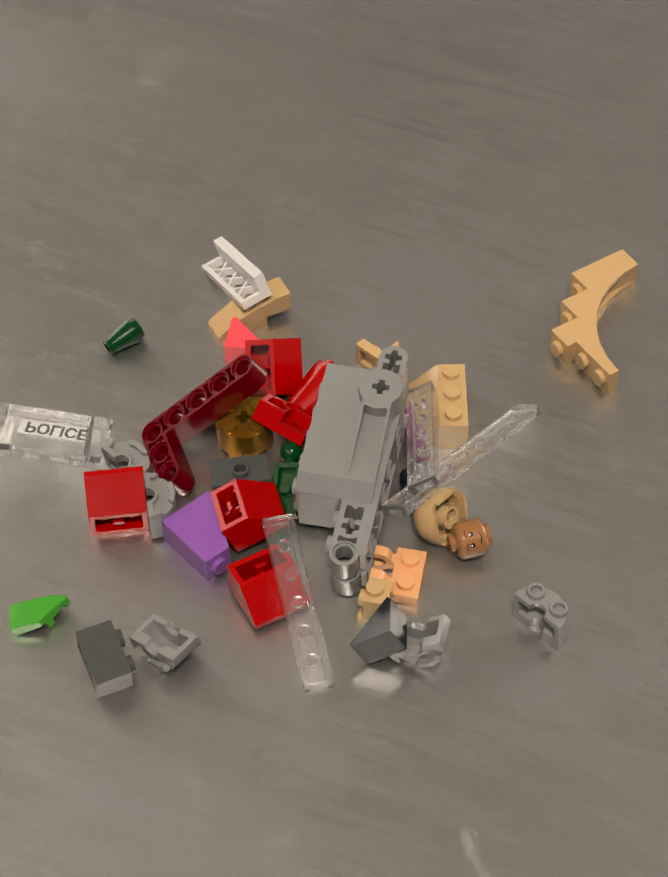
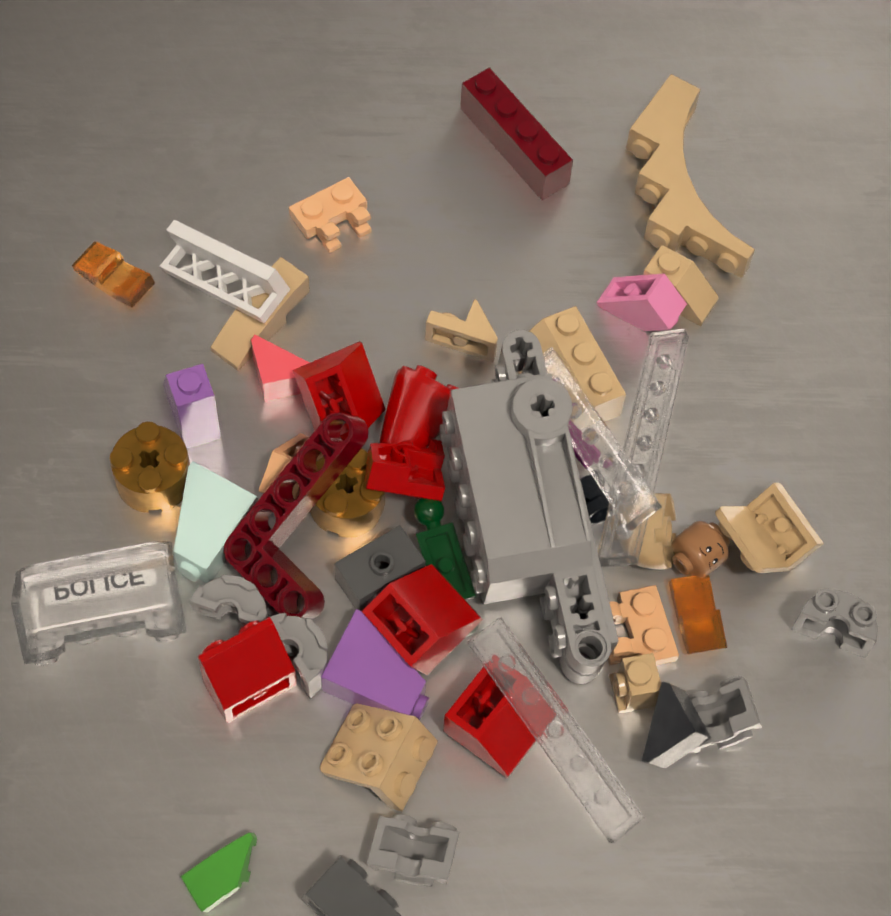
camera: 30 degrees left, 15 degrees up
dark green cone [103,318,145,355] -> none
none -> clear orange slope [72,241,155,308]
none -> pearl gold brick [110,421,190,513]
none -> medium lavender slope [163,364,221,449]
none -> light aqua slope [173,461,258,583]
none -> light nougat plate [289,177,371,254]
none -> tan bracket [320,704,438,811]
none -> dark red brick [460,67,573,200]
none -> bright pink slope [597,273,687,331]
none -> tan slope [643,245,719,326]
none -> clear orange slope [669,575,727,655]
none -> tan bracket [715,483,824,573]

